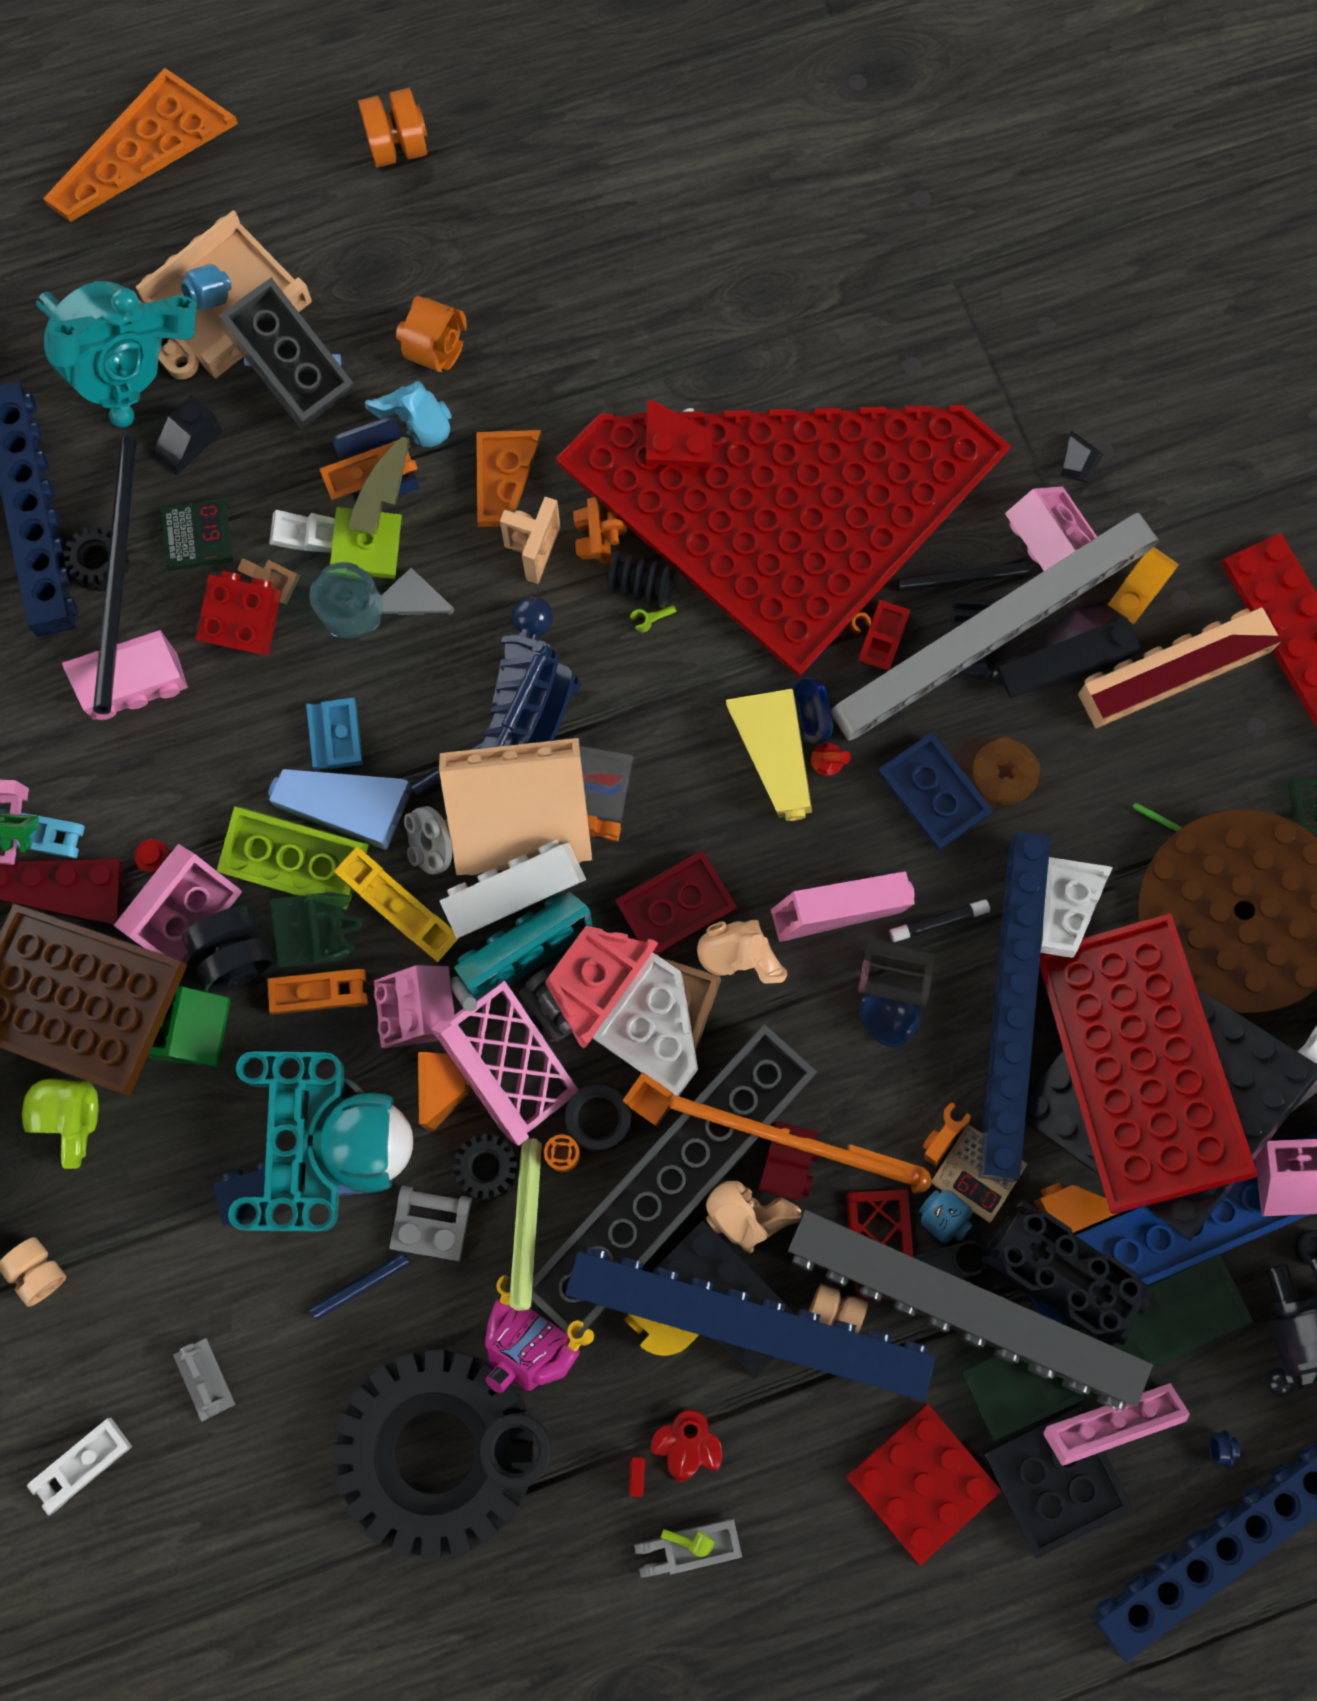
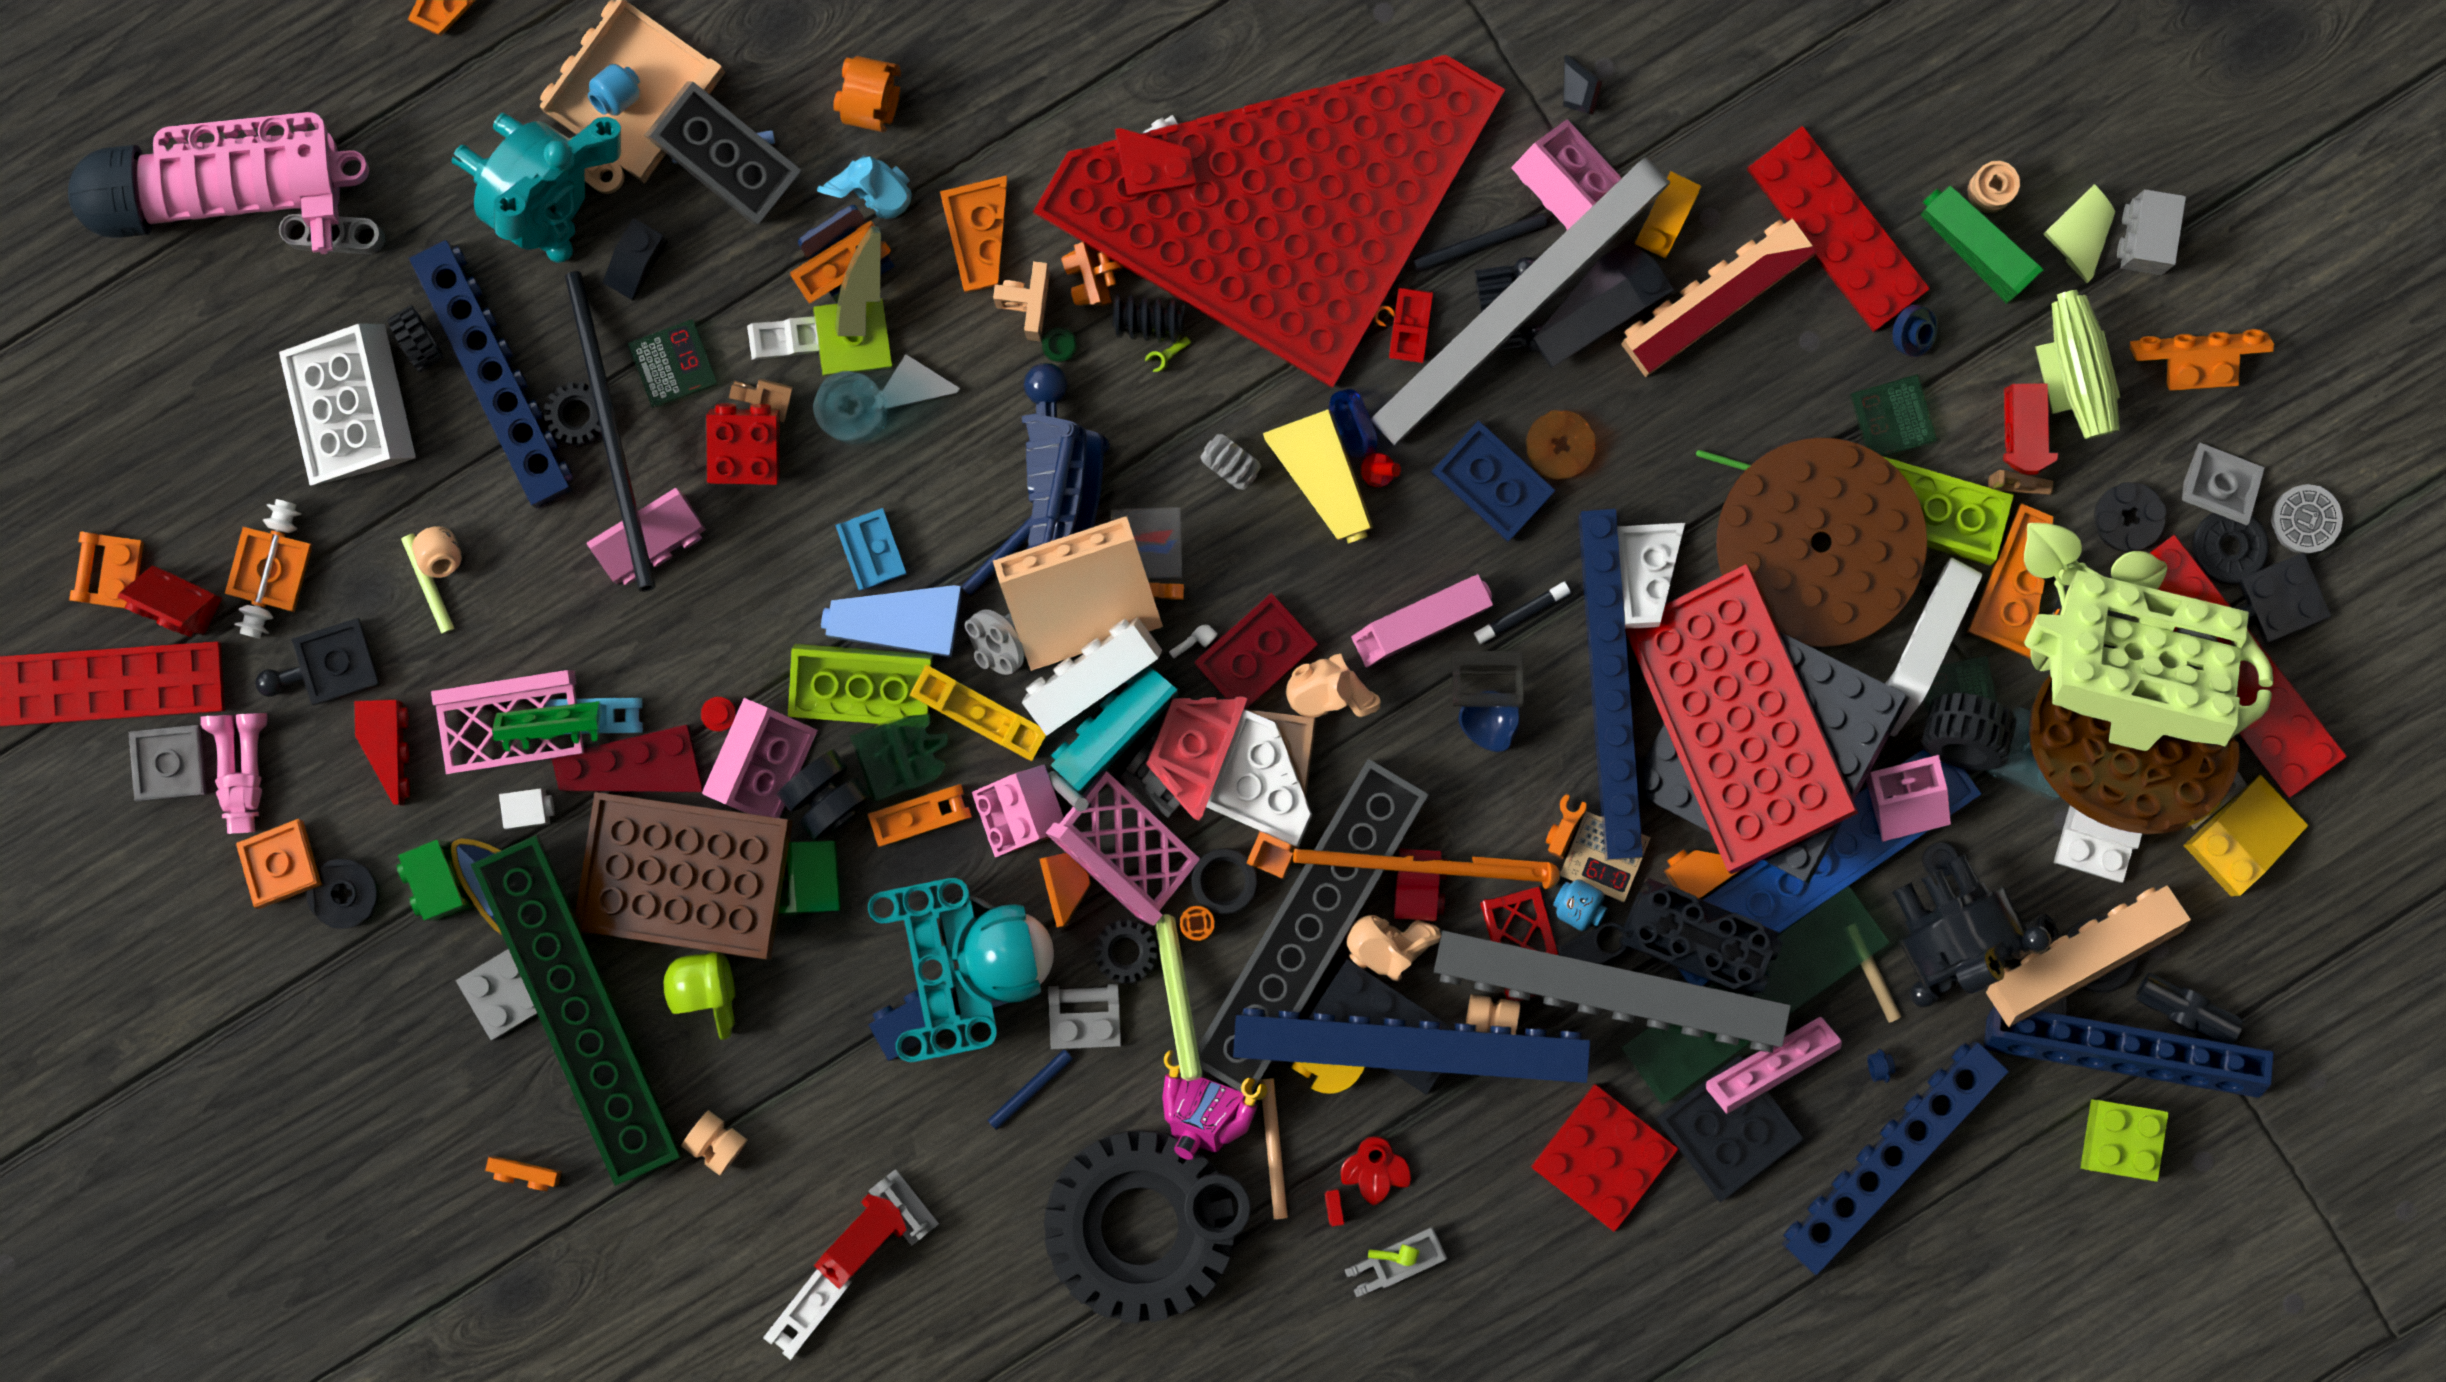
camera: 10 degrees left, 10 degrees up
none -> red piece [814,1194,907,1290]
none -> dark green tile [1042,327,1077,363]
none -> white hand [1169,625,1217,658]
none -> light grey gear [1200,434,1261,490]
none -> light nougat bar [1260,1078,1288,1219]
none -> tan bar [1843,922,1902,1023]

